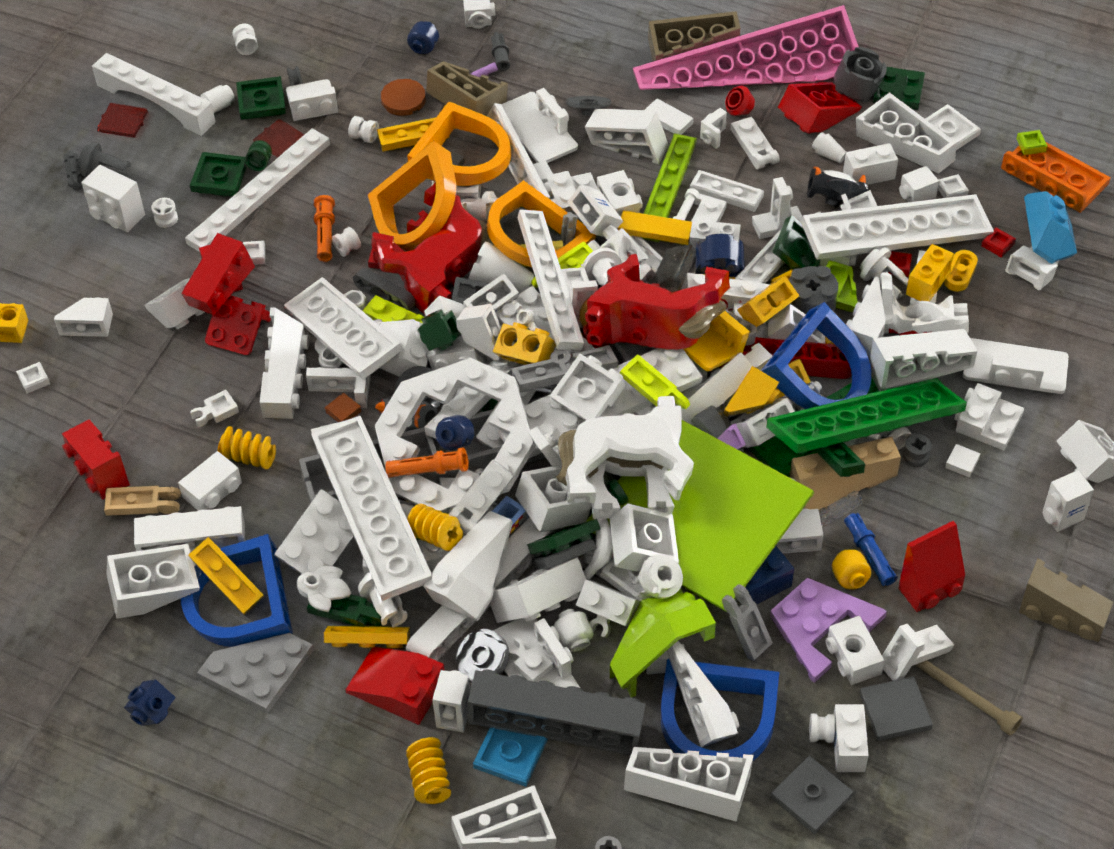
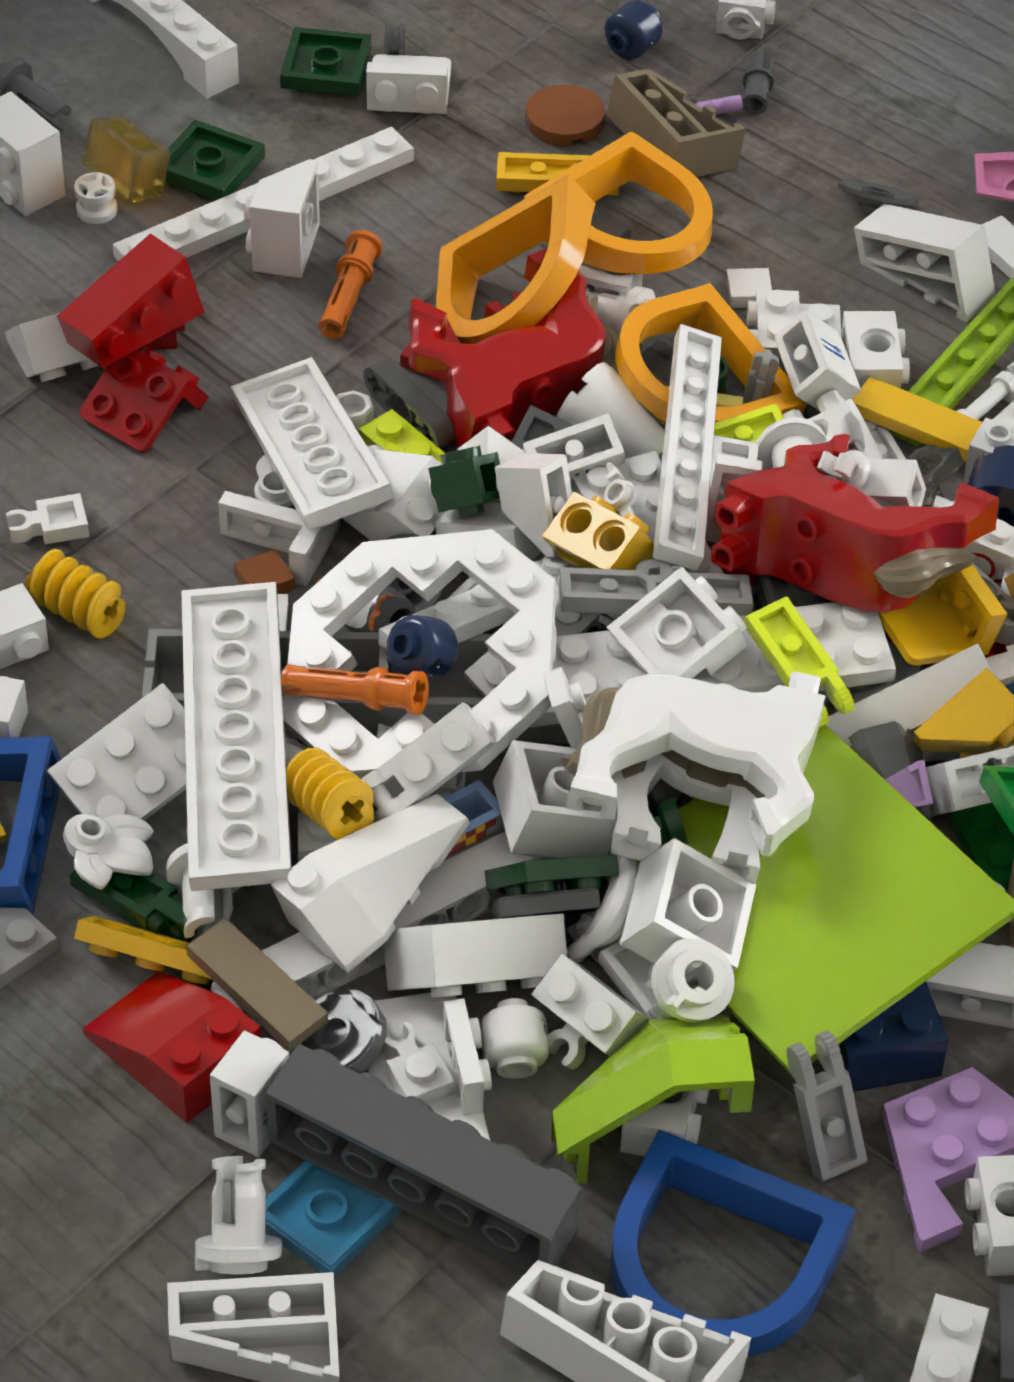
camera: 15 degrees right, 5 degrees down
clear red piece [97,103,148,138] -> none
white brick [201,85,235,113] -> none
white tile [243,241,265,265] -> none
dark green wheel [245,140,272,171] -> none
clear red piece [253,119,305,157] -> none
white wedge [260,308,309,419] -> none
white wheel [332,227,361,257] -> none
white wheel [348,116,379,144] -> none
yellow piece [406,737,451,804] -> none
white tile [487,103,550,199] -> none
white bracket [501,88,578,163] -> none
white wedge [667,641,739,747] -> none
white wheel [809,713,835,743] -> none
none -> clear yellow brick [82,116,171,202]
none -> dark tan tile [187,917,328,1052]
none -> white piece [195,1156,282,1274]
none -> white slope [244,159,320,278]
none -> white plate [817,450,870,490]
none -> white brick [859,458,926,507]

